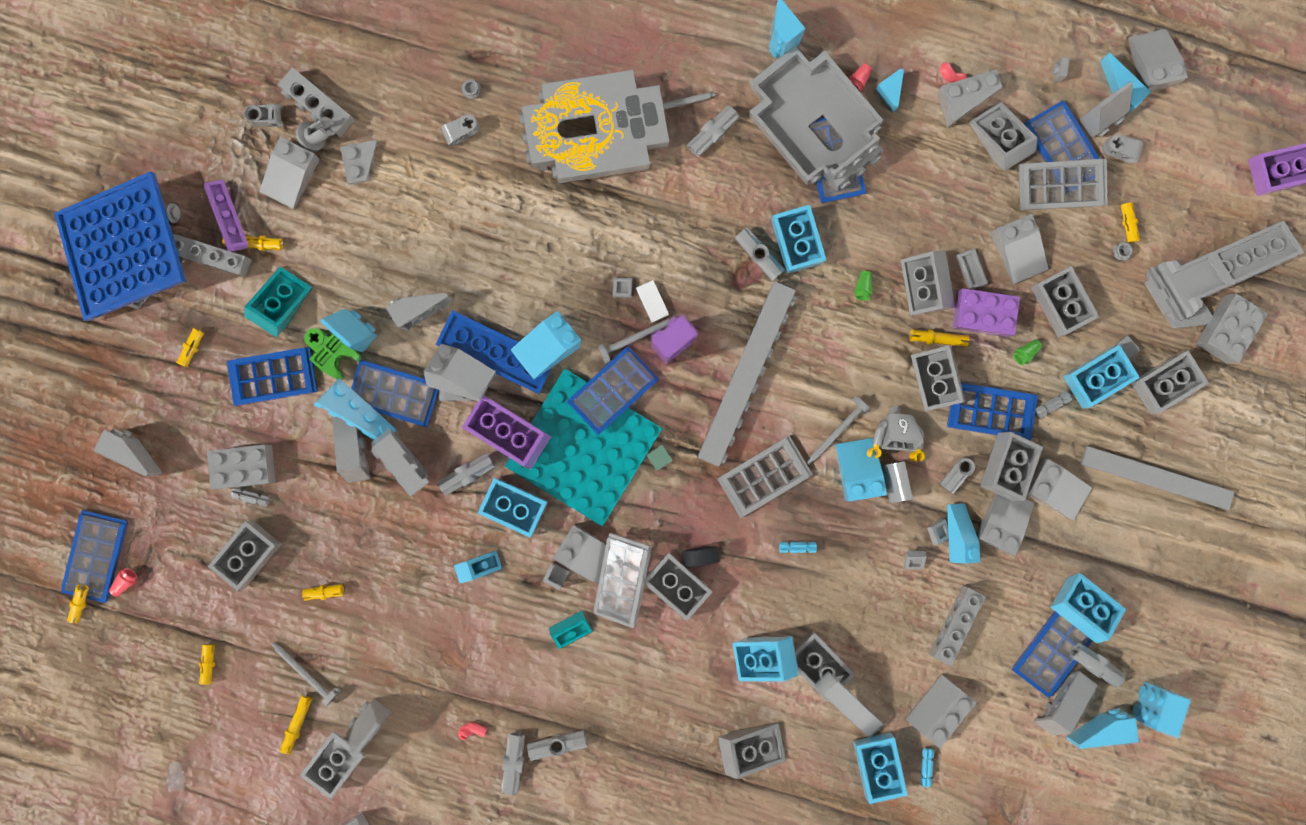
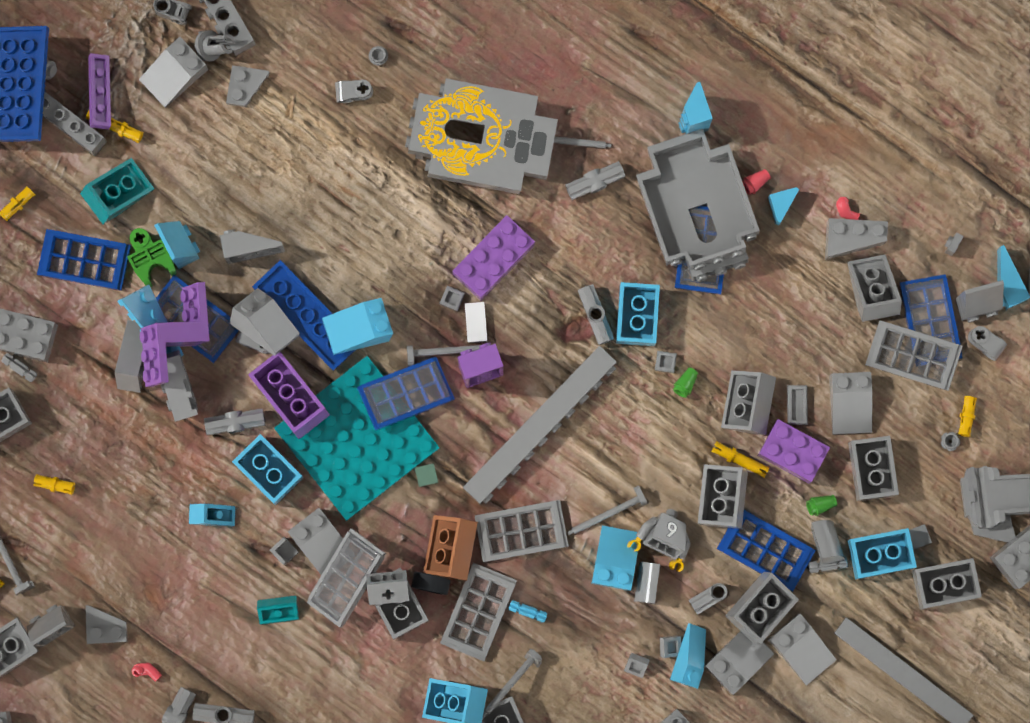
camera: 20 degrees right, 5 degrees down
none -> light grey wing [86,605,128,644]
none -> medium lavender bracket [140,282,210,387]
none -> light grey brick [366,570,409,606]
none -> nougat slope [423,515,478,581]
none -> light grey piece [440,563,517,661]
none -> medium lavender brick [452,215,535,301]
none -> light grey piece [483,649,542,718]
none -> light grey tile [655,351,677,374]
none -> light grey brick [811,520,845,565]

